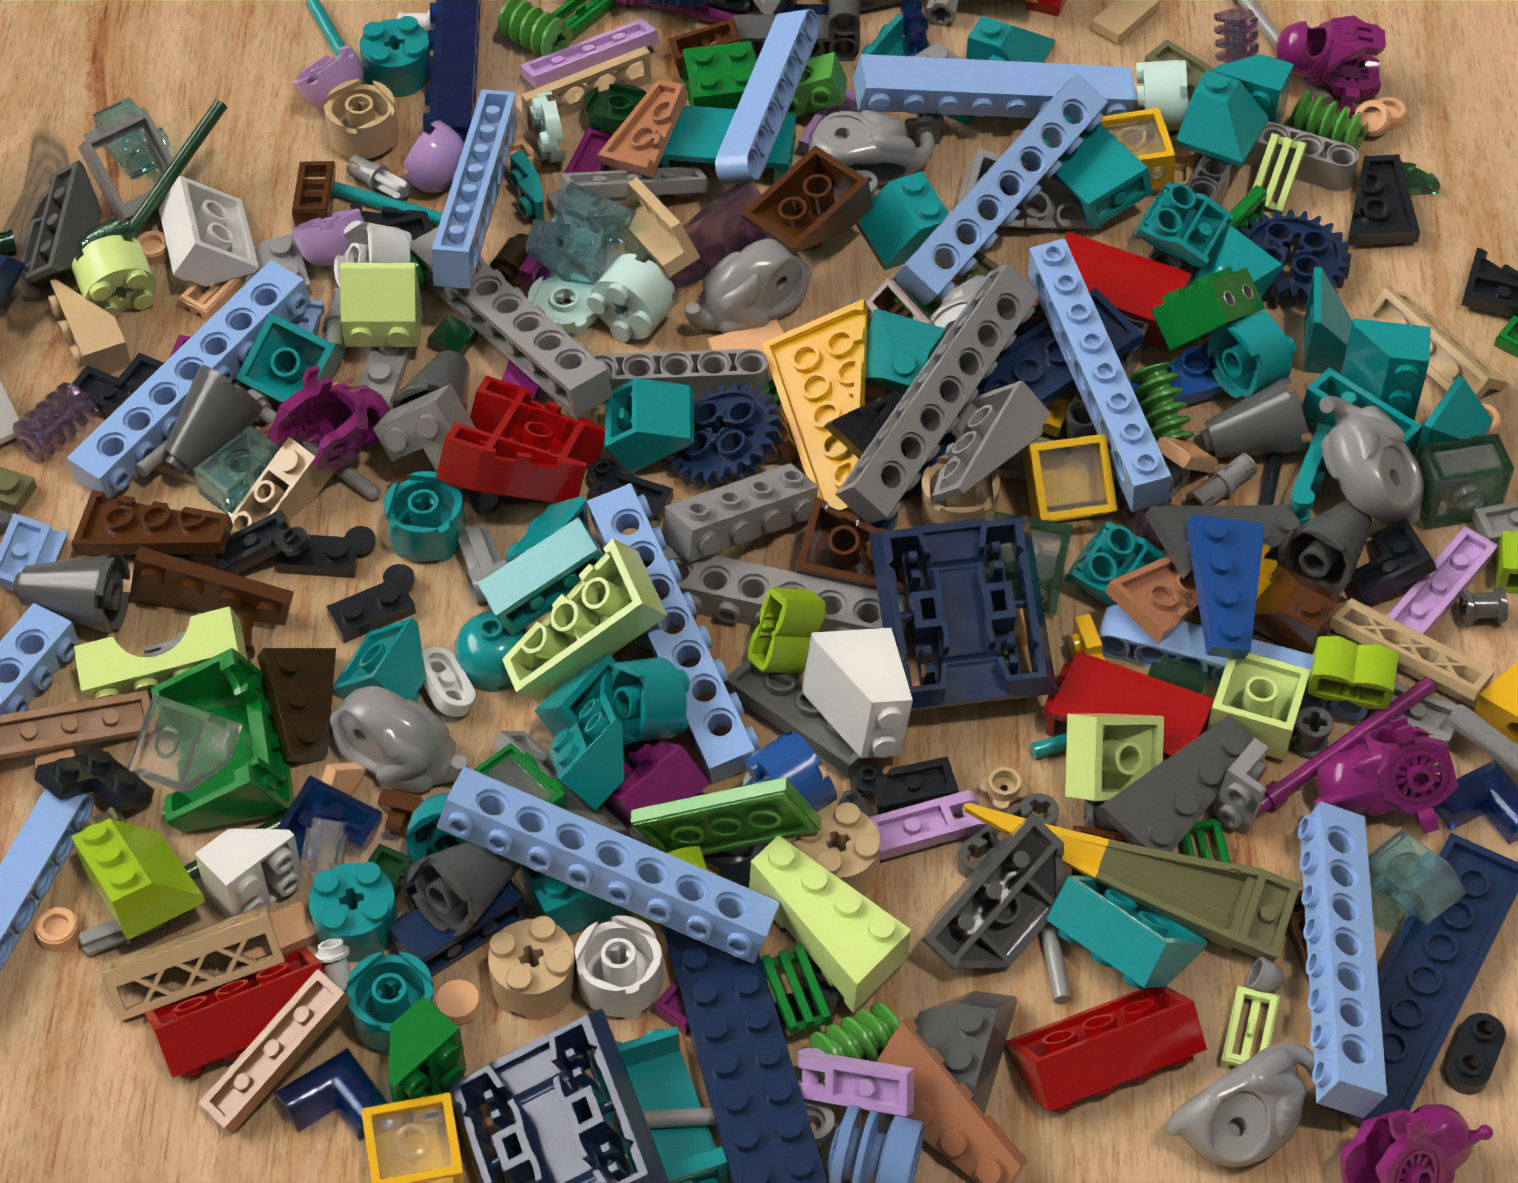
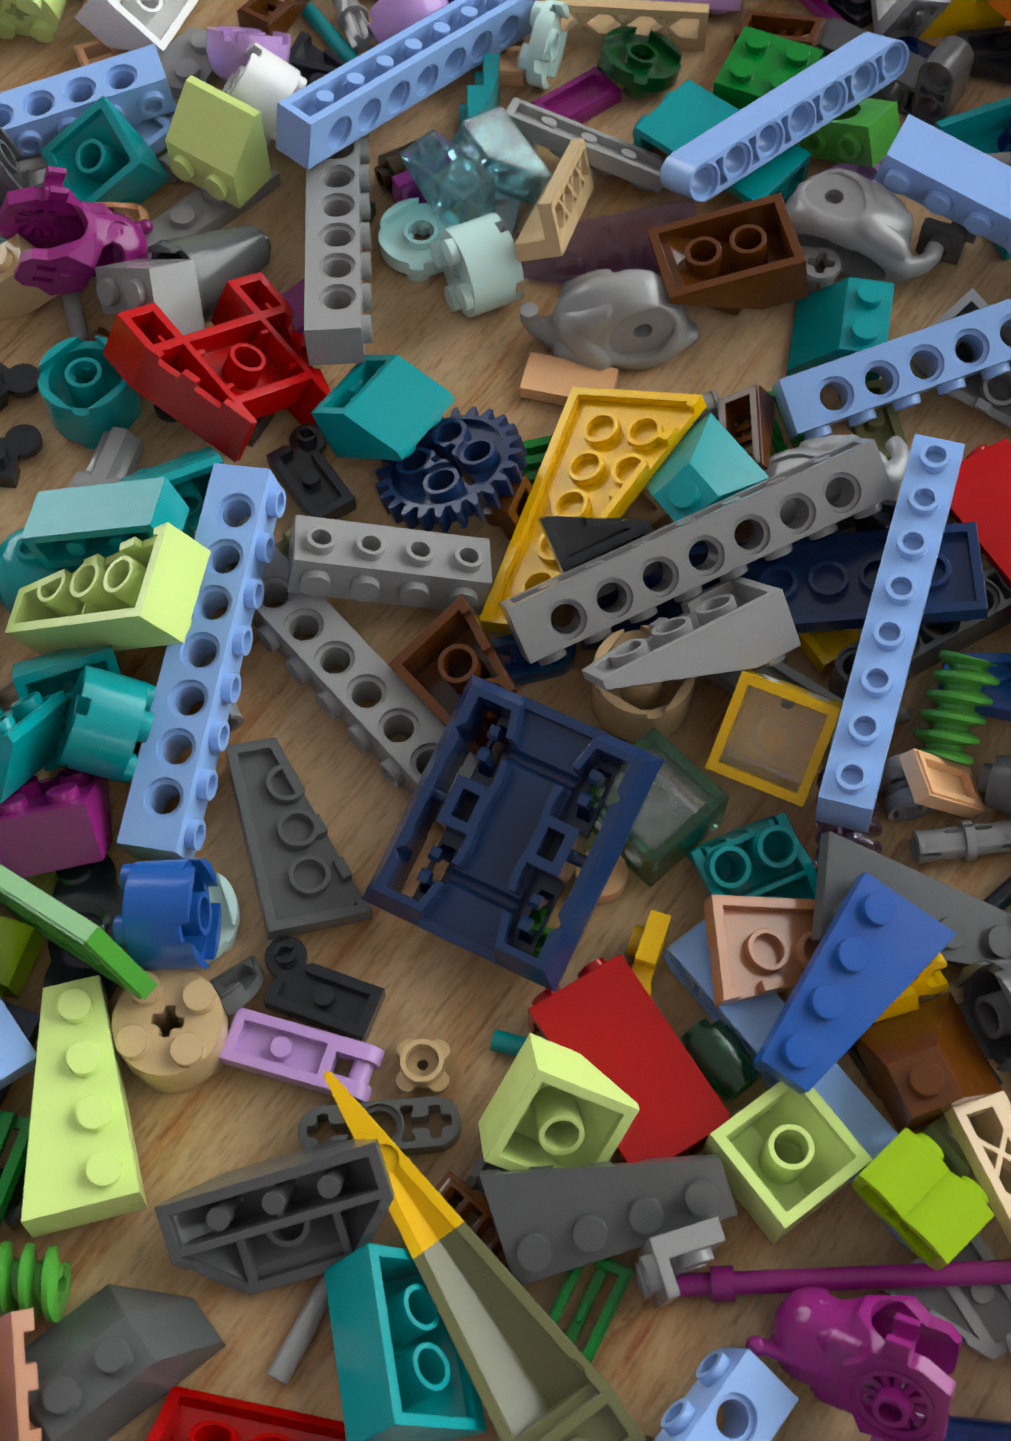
camera: 35 degrees right, 10 degrees up
dark green tile [427,314,479,356] -> none
light grey beam [594,349,769,404] -> none
nougat wing [597,79,689,177] -> none
lime brick [748,587,826,674] -> none
white slope [802,628,913,758] -> none
dark grey bush [1291,707,1334,760] -> none

